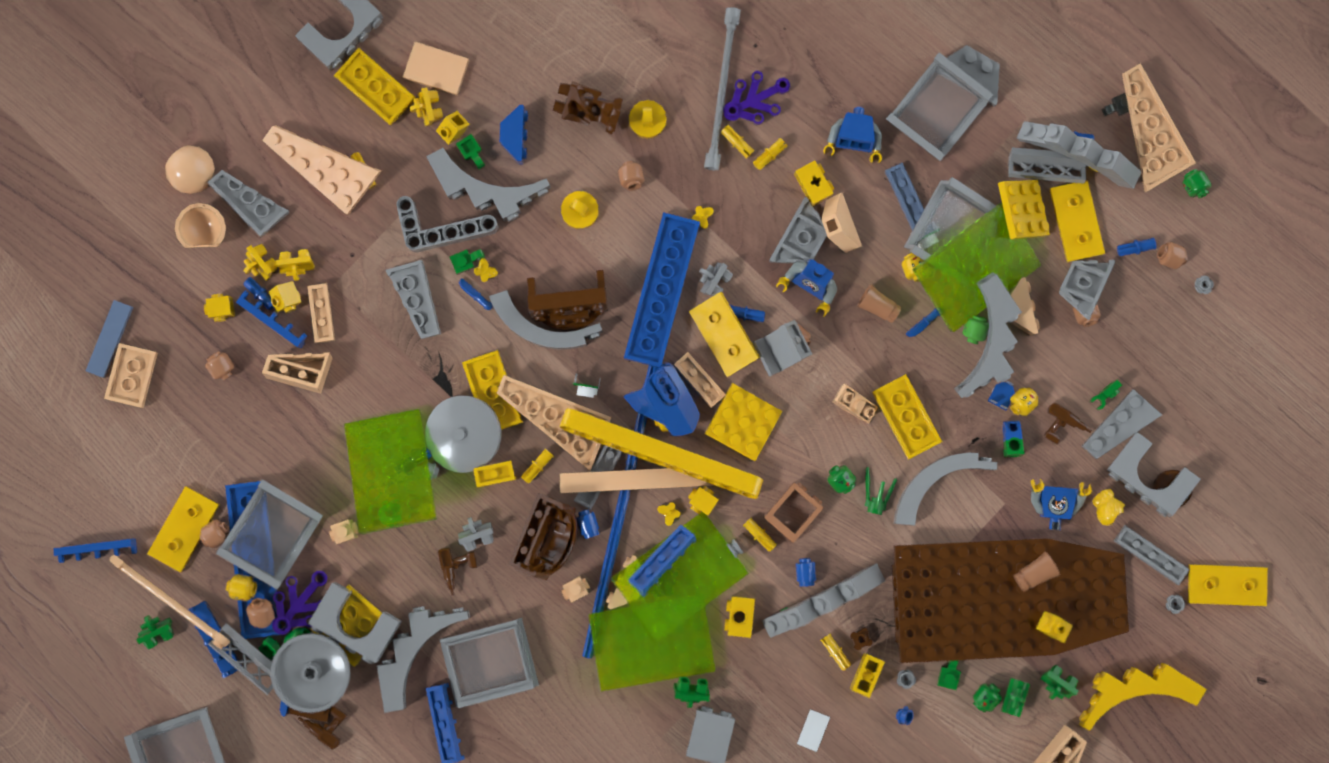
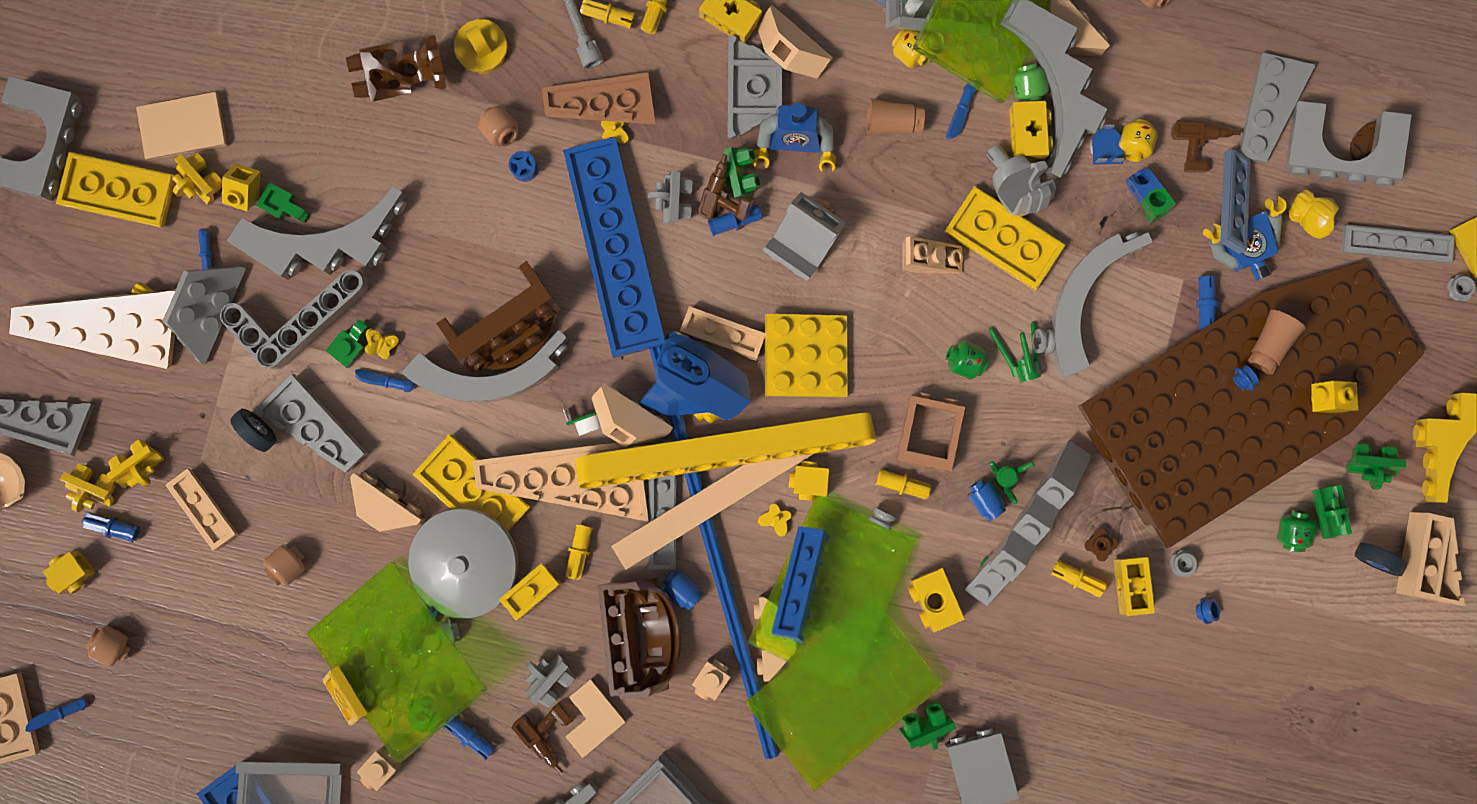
camera: 25 degrees left, 0 degrees up
blue hinge [236,290,307,349] -> none
light nougat wedge [262,352,333,394] -> none
yellow brick [269,281,301,313] -> none
blue slope [499,105,528,165] -> none
yellow tile [561,191,599,229] -> none
yellow plate [689,292,760,377] -> none
white sticker [797,709,830,752] -> none
green plate [936,660,961,690] -> none
green plate [1090,379,1122,410] -> none
none -> blue piece [25,698,89,732]
none -> light grey wing [162,265,246,364]
none -> blue piece [198,228,213,270]
none -> black bush [230,408,277,452]
none -> nougat head [263,545,305,586]
none -> yellow tile [322,666,367,726]
none -> light nougat slope [350,472,426,532]
none -> blue pin [442,713,496,761]
none -> blue wheel [508,151,538,182]
none -> nougat wing [542,72,656,125]
none -> light nougat tile [565,679,626,758]
none -> light nougat slope [592,383,673,448]
none -> reddish brown piece [697,154,754,221]
none -> green hips [724,147,762,197]
none -> light grey piece [986,144,1056,216]
none -> green plant [989,461,1034,504]
none -> yellow brick [1009,101,1053,161]
none -> light grey bush [1032,329,1056,354]
none -> blue pin [1196,276,1219,331]
none -> sand blue tile [1220,148,1250,254]
none -> blue plate [1233,365,1259,391]
none -> black bush [1354,543,1407,576]

